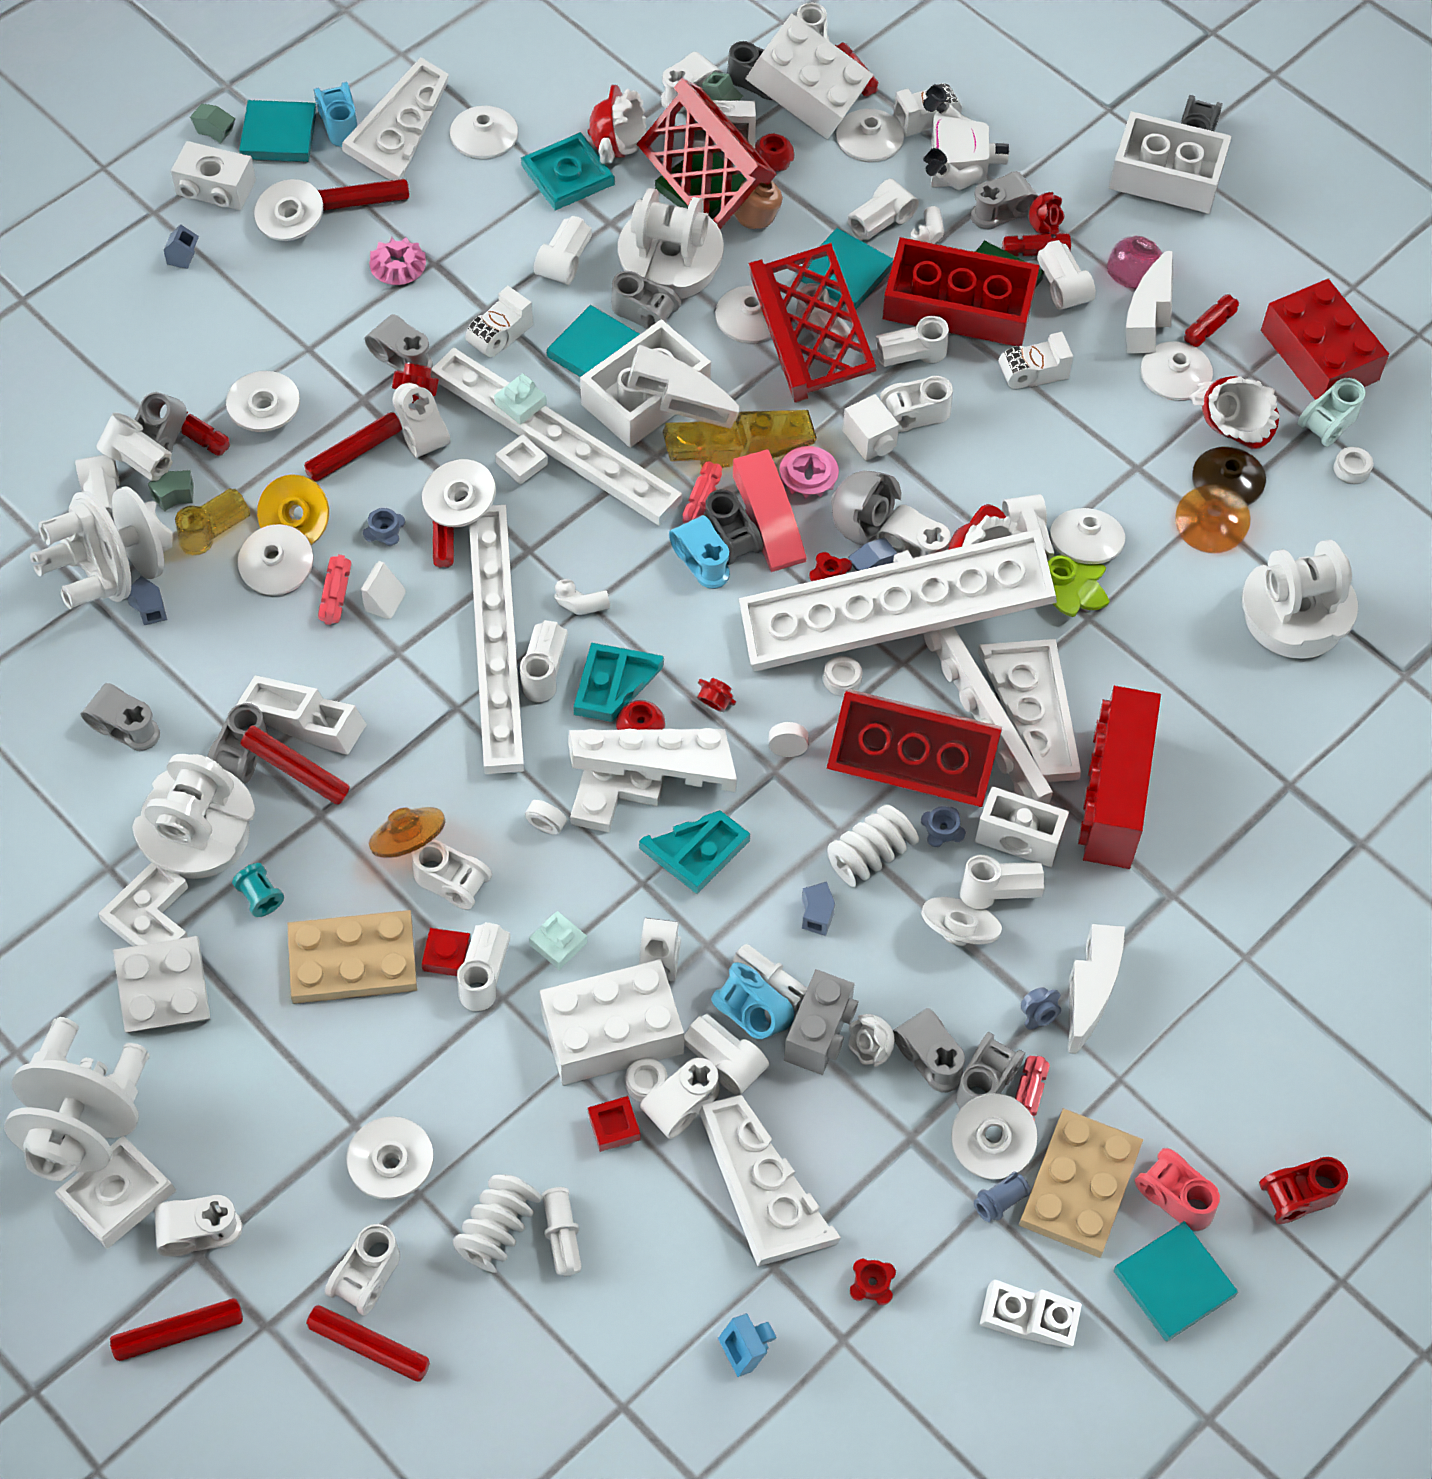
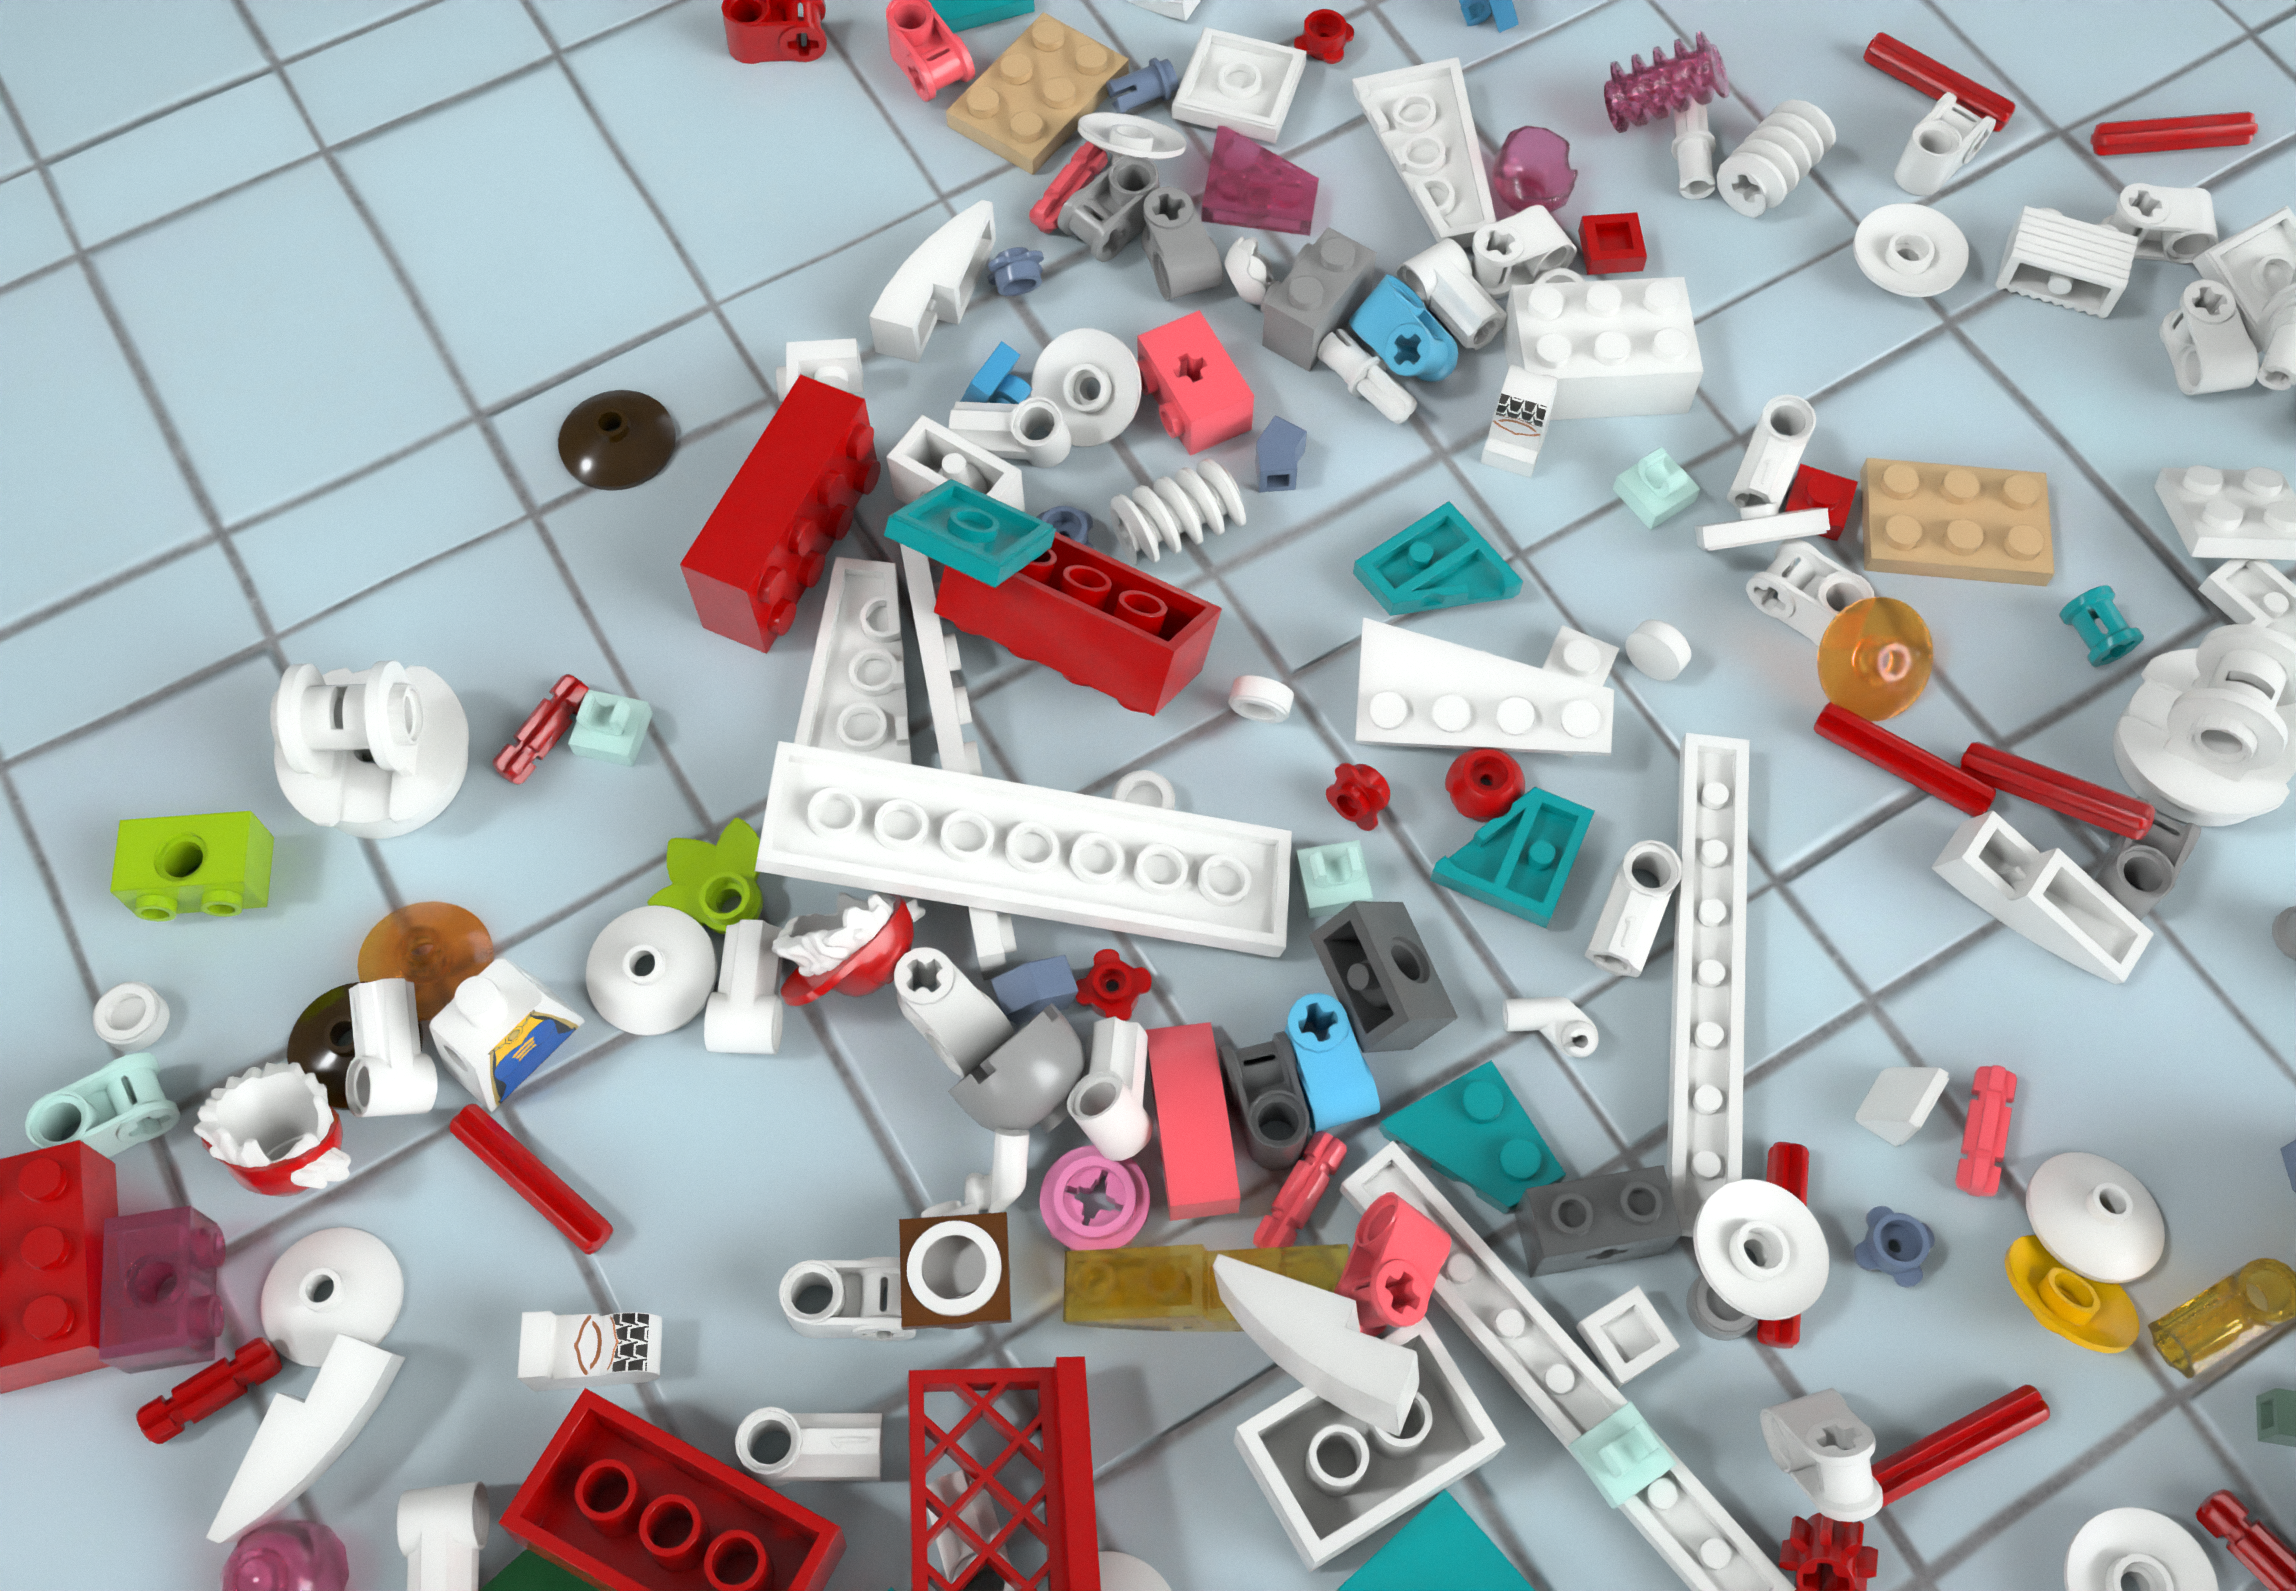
camera: 165 degrees left, 5 degrees up
none -> clear pink brick [99,1205,226,1374]
none -> lime brick [110,811,274,922]
none -> white piece [345,978,437,1117]
none -> white torso [429,956,585,1113]
none -> red axle [449,1103,614,1255]
none -> axle [492,674,589,785]
none -> dark brown dish [558,390,676,491]
none -> light aqua tile [568,690,653,767]
none -> white bracket [776,338,864,402]
none -> teal tile [884,479,1056,588]
none -> piece [899,1212,1012,1330]
none -> dark azure tile [960,341,1033,404]
none -> white arm [964,1128,1030,1213]
none -> white piece [1067,1016,1153,1161]
none -> coral brick [1137,310,1254,456]
none -> white plate [1172,27,1307,143]
none -> clear pink wing [1201,125,1319,236]
none -> light aqua tile [1295,840,1373,918]
none -> dark grey brick [1309,901,1458,1053]
none -> coral piece [1334,1192,1451,1337]
none -> teal wing [1379,1060,1566,1214]
none -> clear pink hair [1492,125,1578,213]
none -> dark grey brick [1514,1165,1683,1278]
none -> clear pink piece [1604,31,1730,133]
none -> white plate [1695,502,1830,551]
none -> red axle [1813,702,1996,817]
none -> white brick [1995,205,2139,319]
none -> white piece [2159,279,2259,395]

